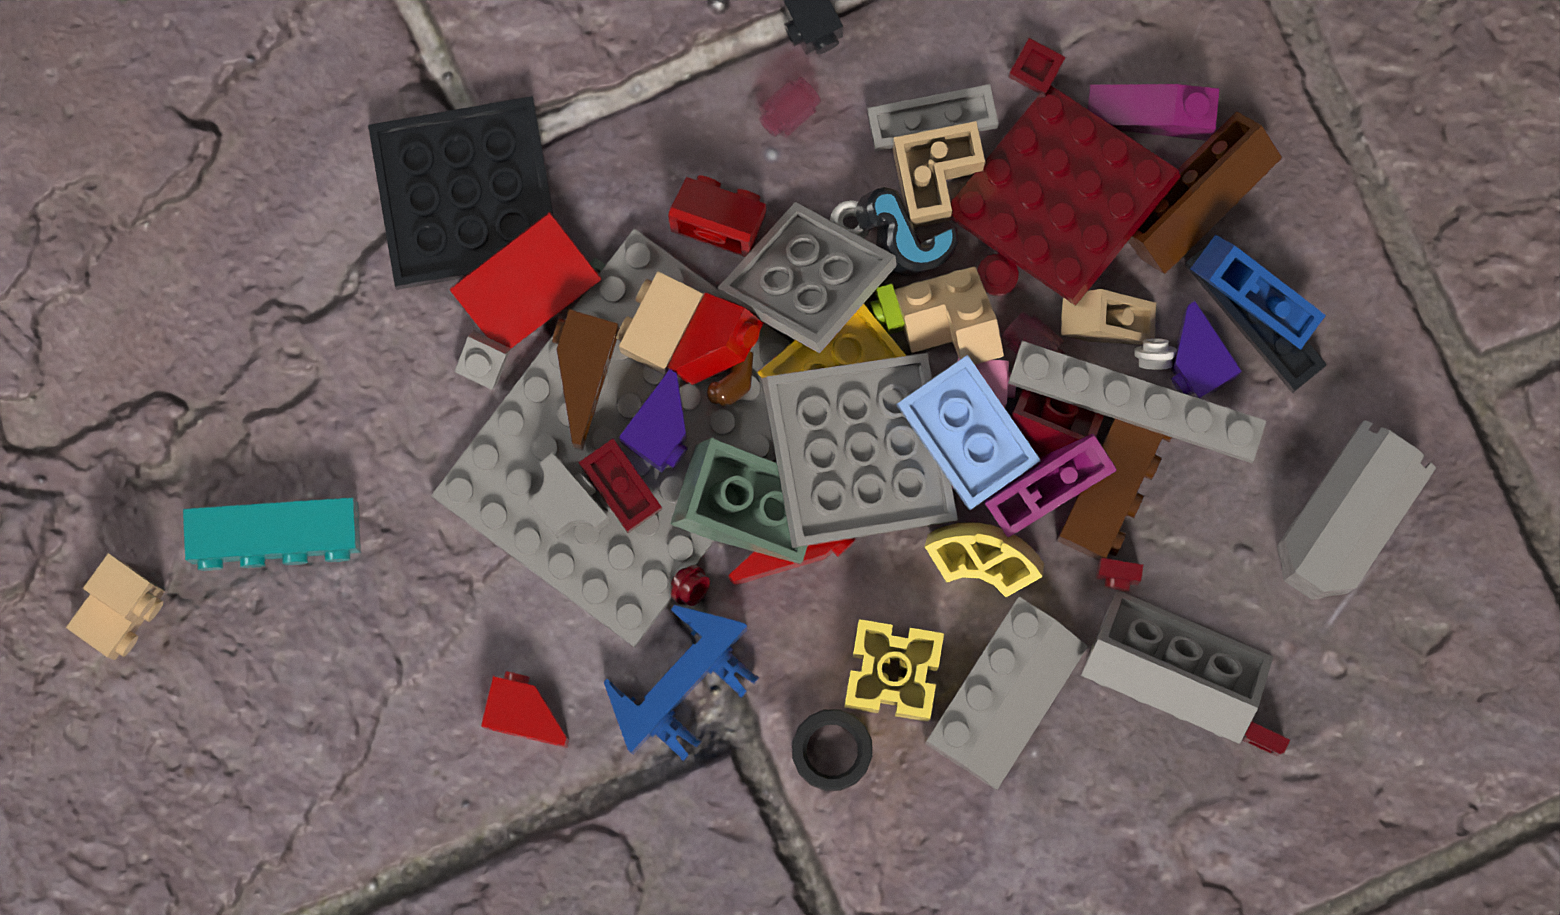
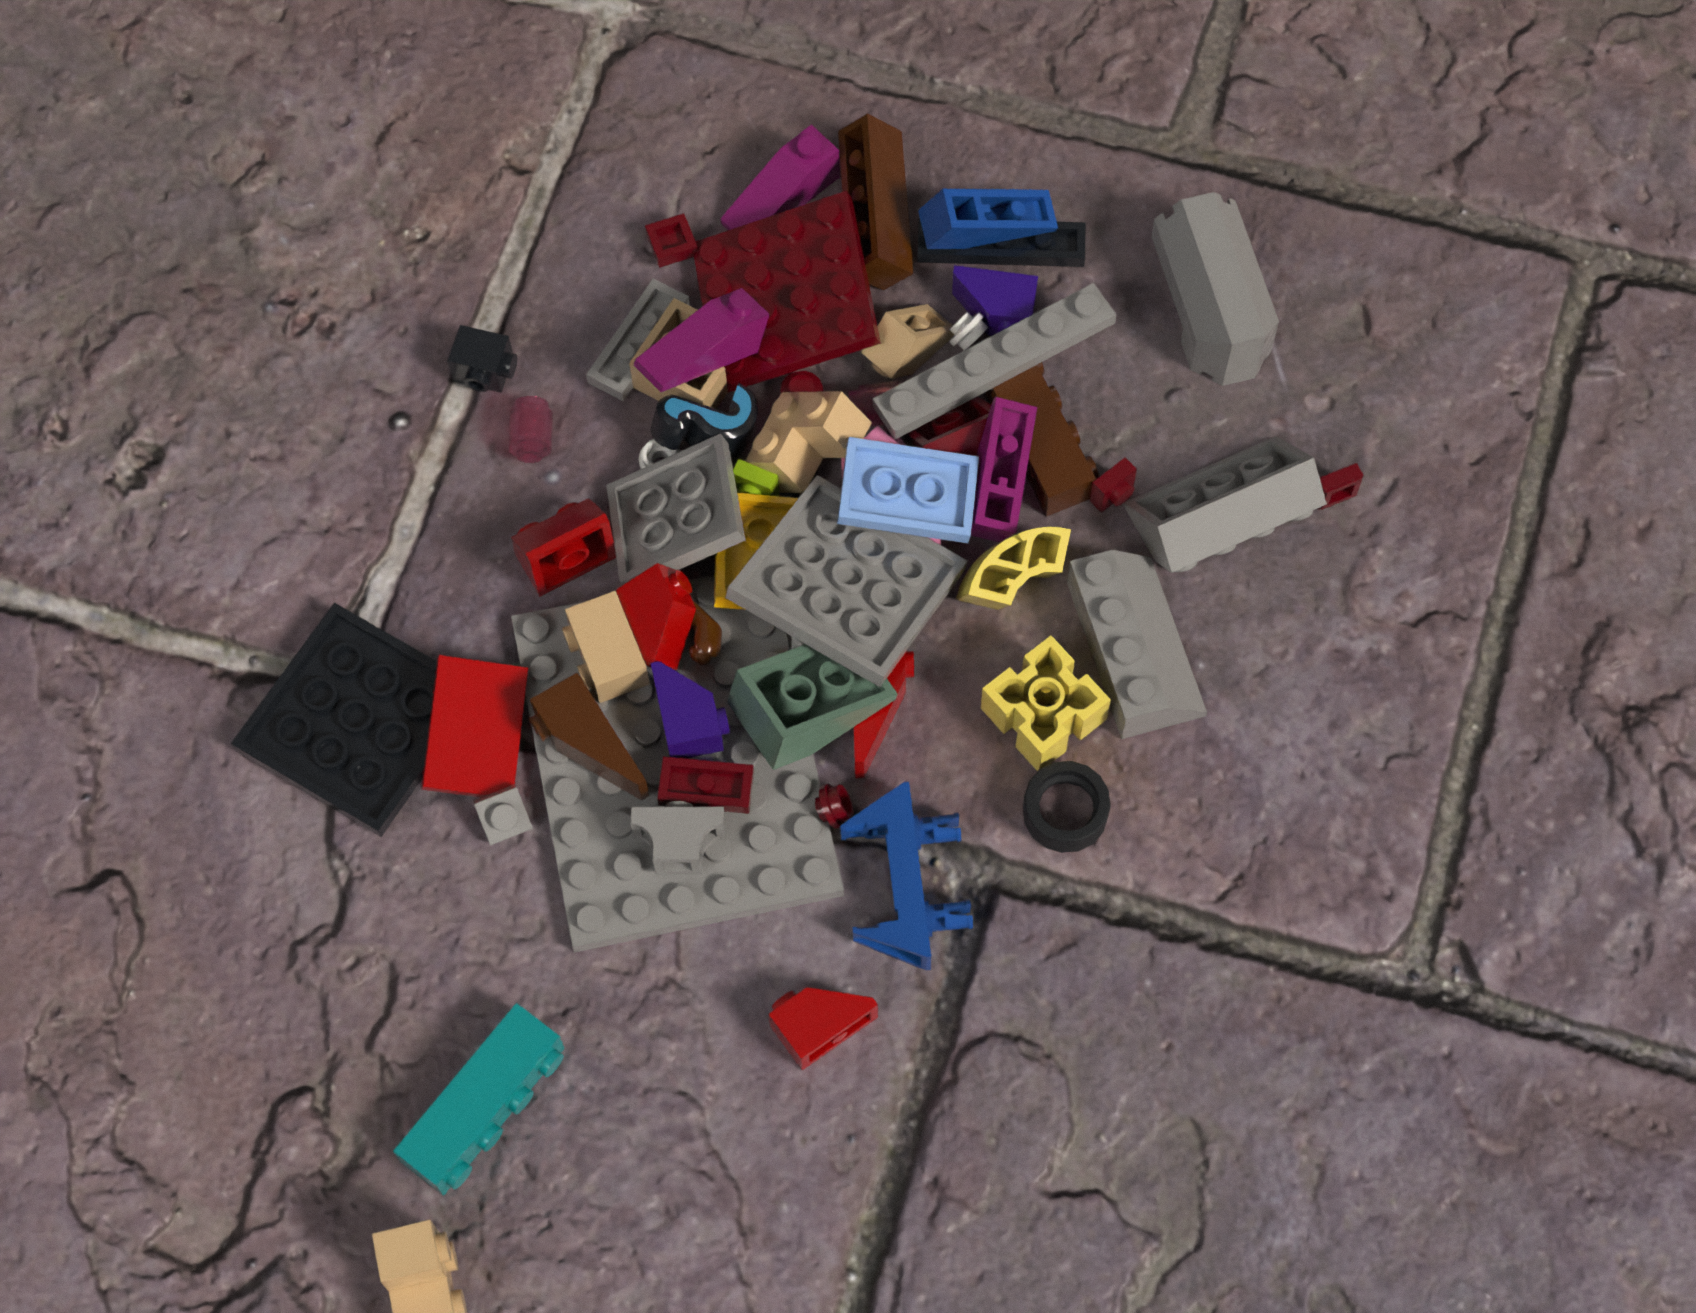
camera: 50 degrees left, 15 degrees down
none -> magenta slope [633,288,770,392]

